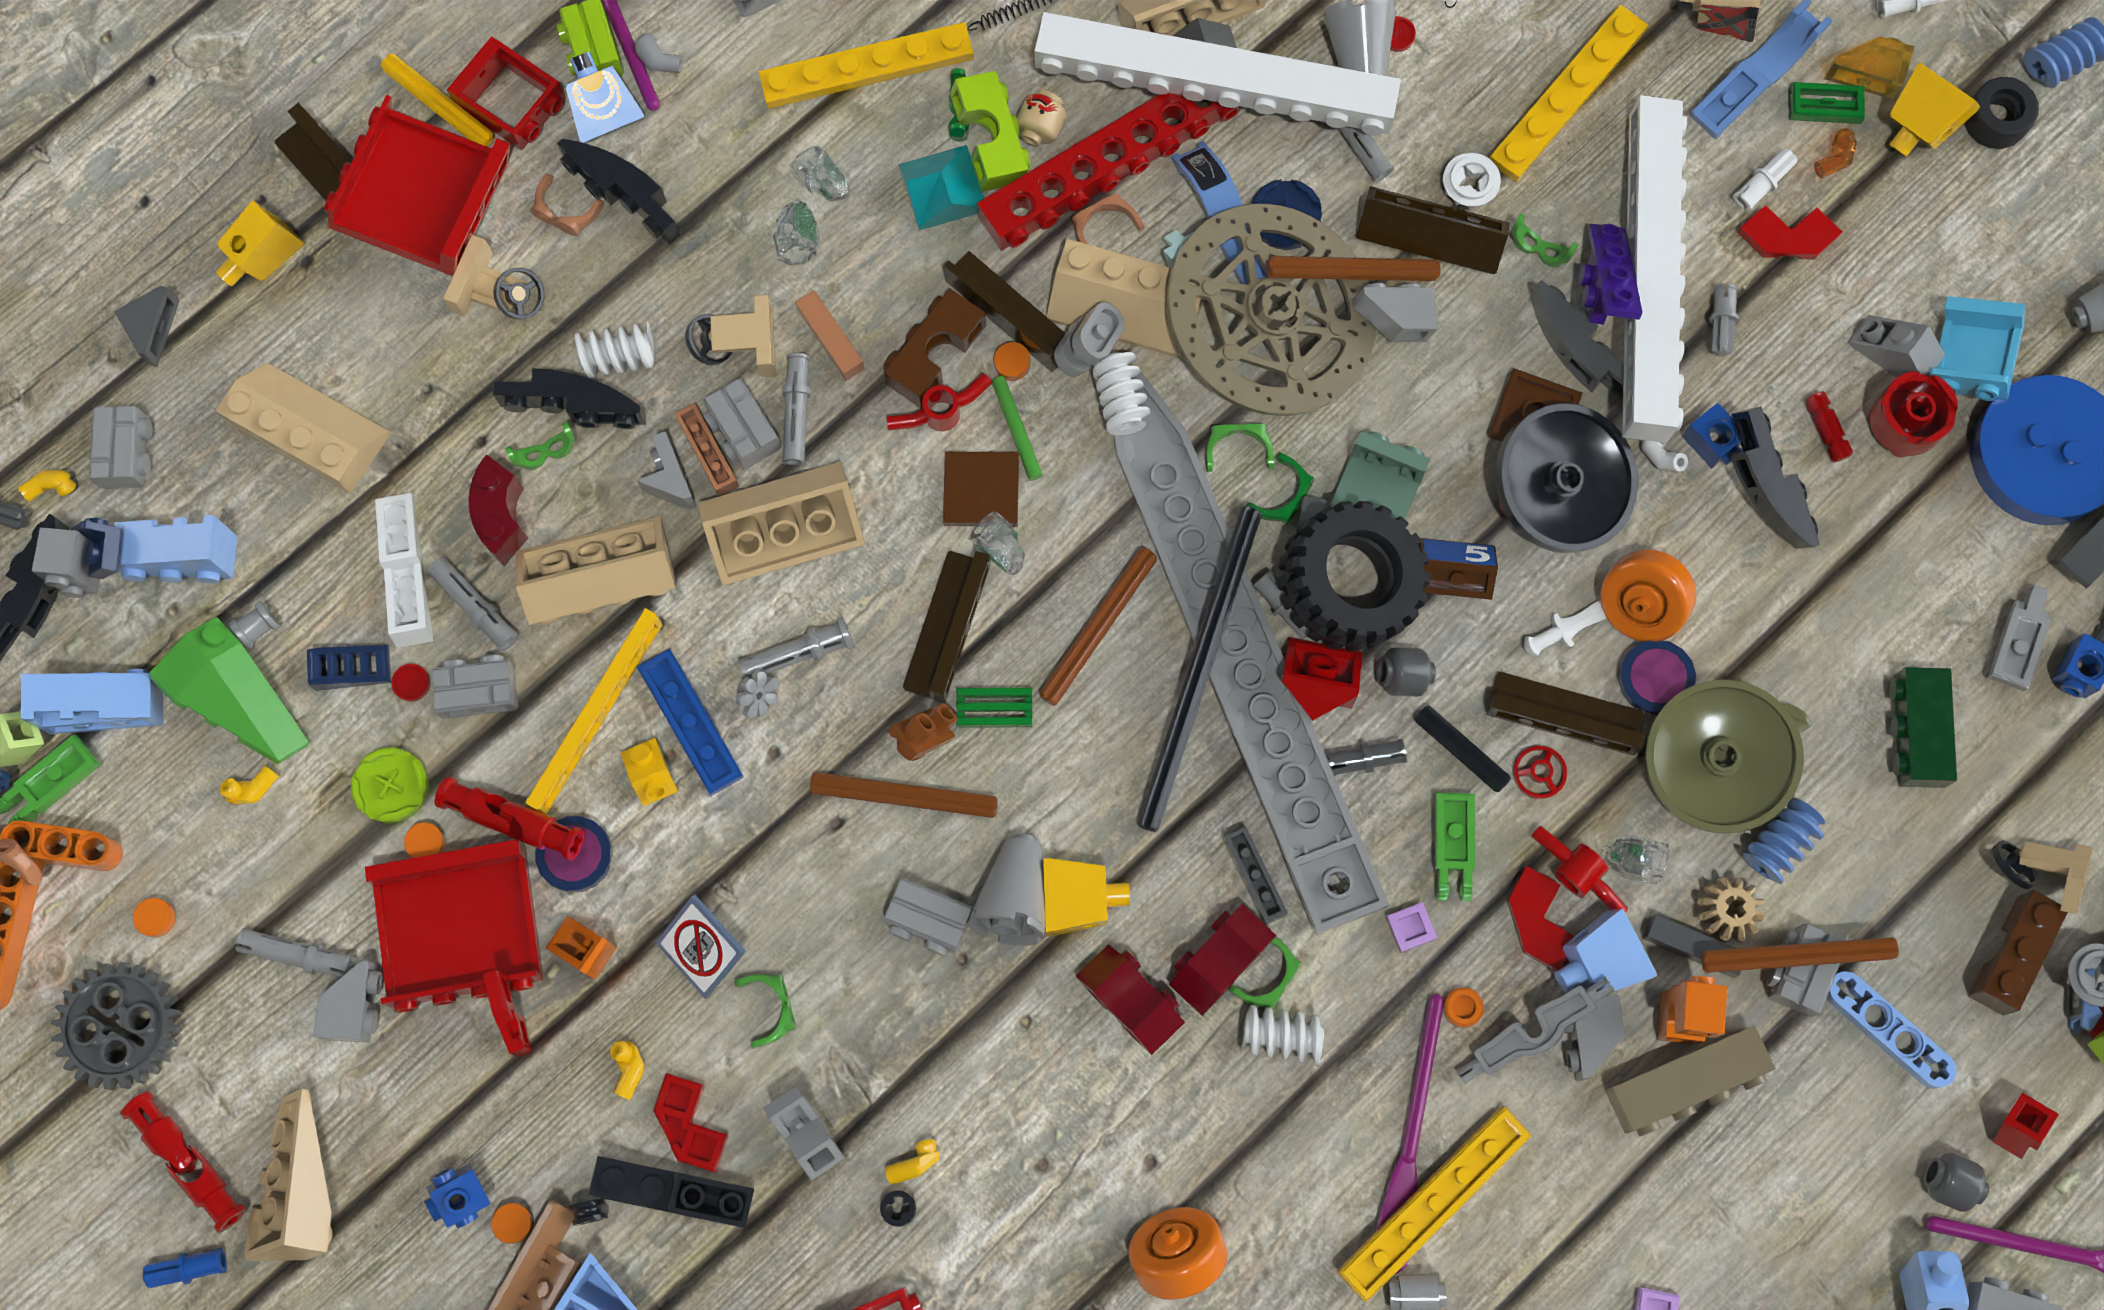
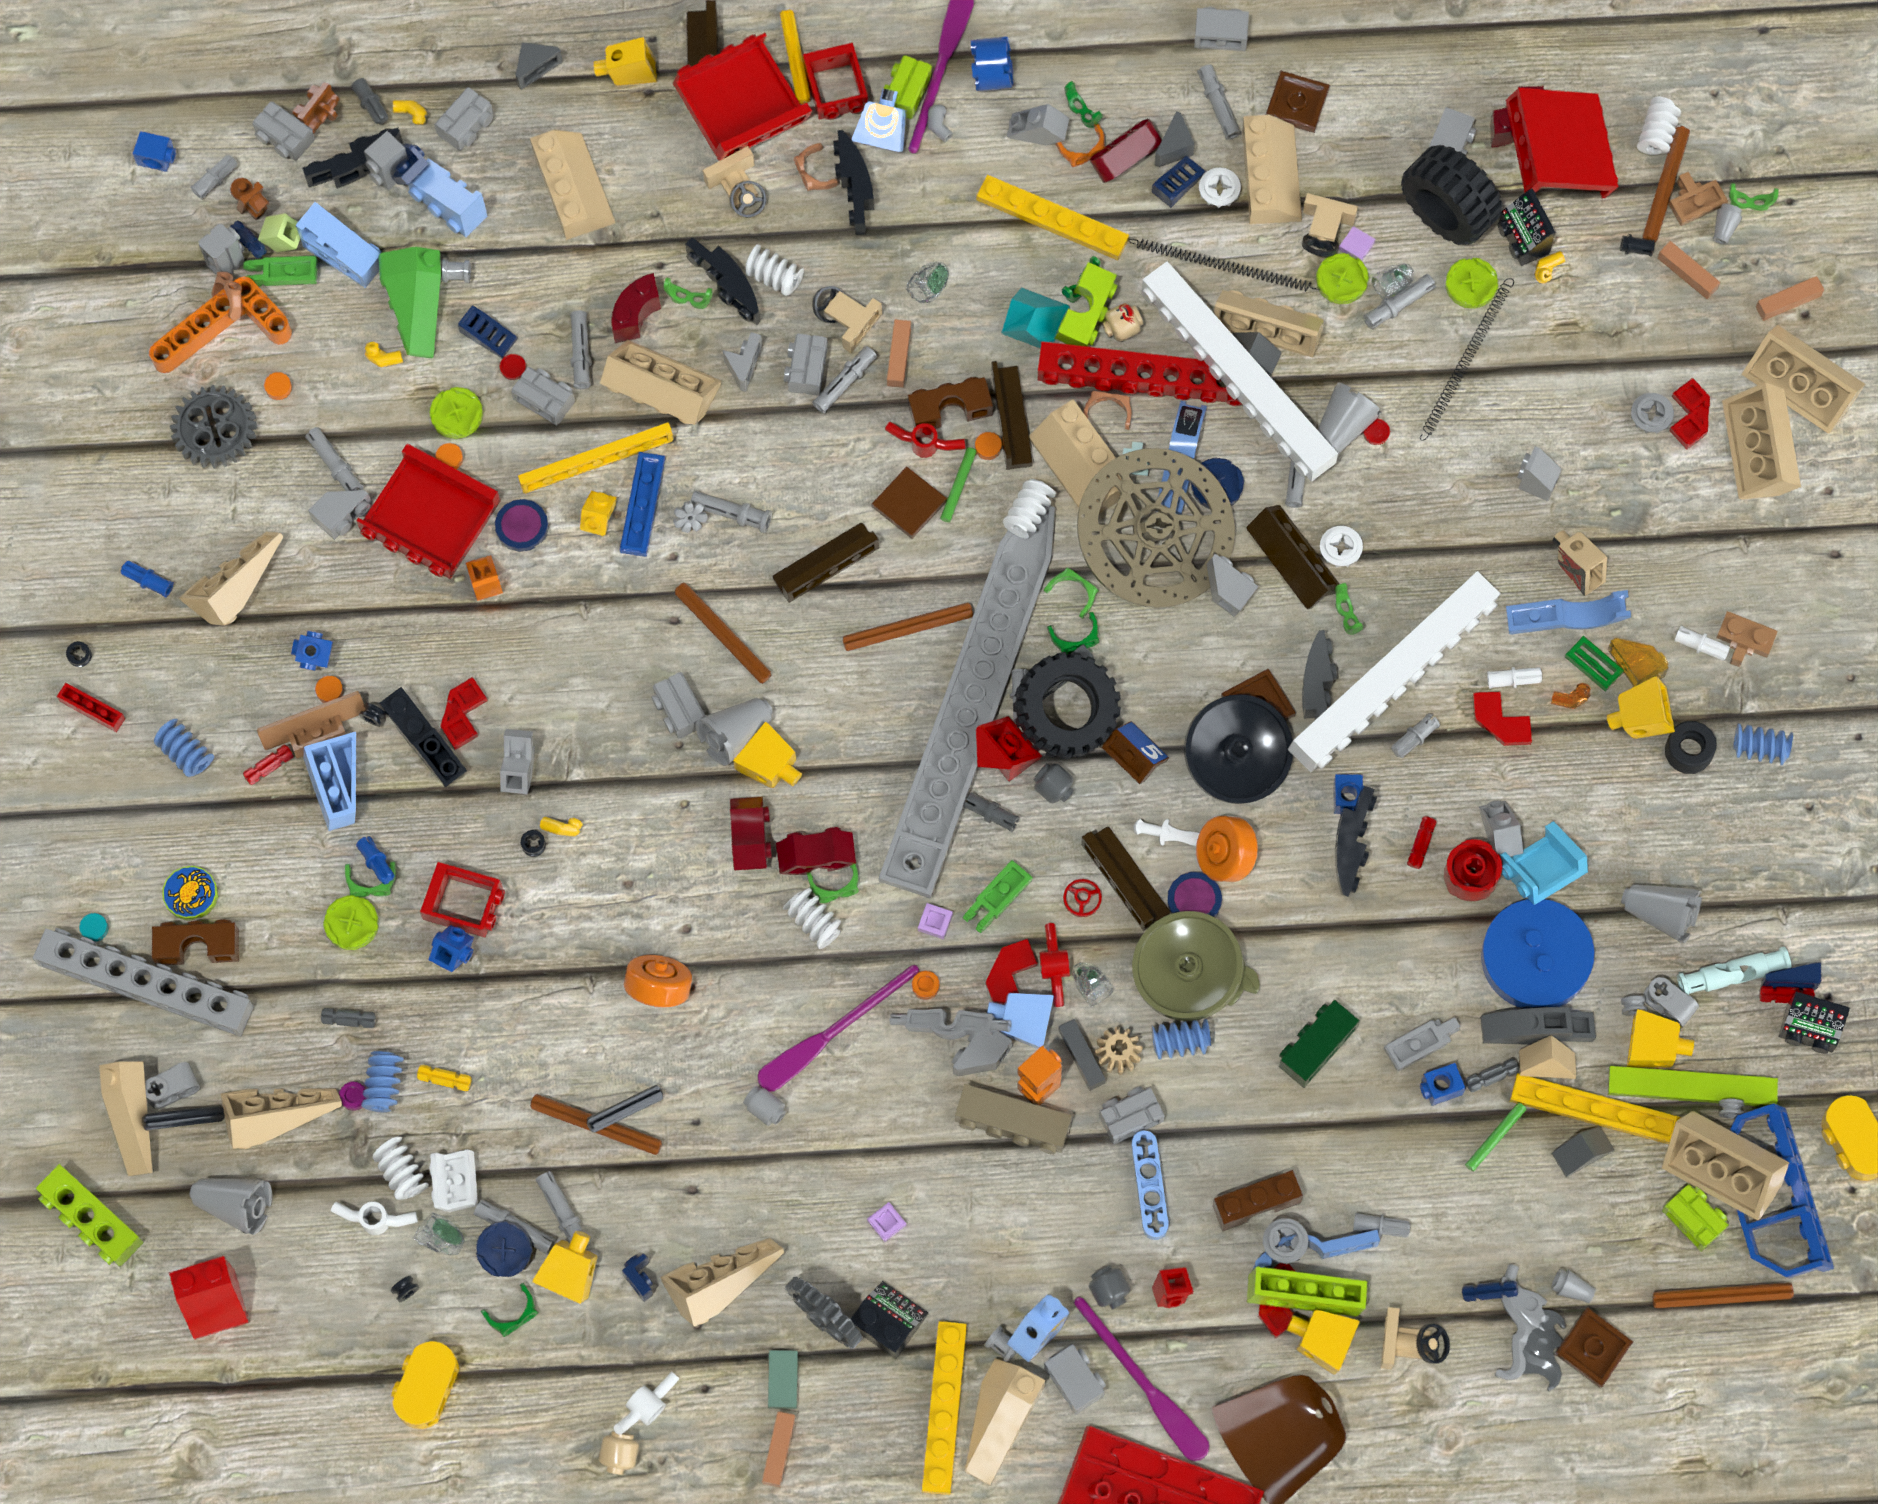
camera: 40 degrees right, 5 degrees down
red piece [120,1091,247,1233] -> none
white slope [375,492,434,648] -> none
red piece [434,776,585,861] -> none
red tile [483,970,532,1057] -> none
yellow arm [610,1040,645,1101] -> none
piece [655,895,746,999] -> none
nougat piece [674,403,739,497] -> none
tan slope [698,462,865,586] -> none
bright green cap [734,974,796,1049] -> none
clear rock [789,145,851,201] -> none
dark orange hips [887,703,958,761] -> none
green tile [956,688,1032,728] -> none
clear rock [968,511,1025,575] -> none
light grey brick [1054,302,1125,377] -> none
black axle [1137,506,1262,832] -> none
dark grey piece [1223,826,1288,925] -> none
dark orange axle [1266,256,1441,281] -> none
sand green bracket [1331,431,1430,519] -> none
yellow tile [1336,1106,1532,1302] -> none
black axle [1415,705,1511,792] -> none
yellow plate [1489,5,1649,183] -> none
dark purple bracket [1578,224,1643,325] -> none
white arm [1642,440,1688,471] -> none
dark orange axle [1701,937,1899,973] -> none
tan piece [1992,840,2093,914] -> none

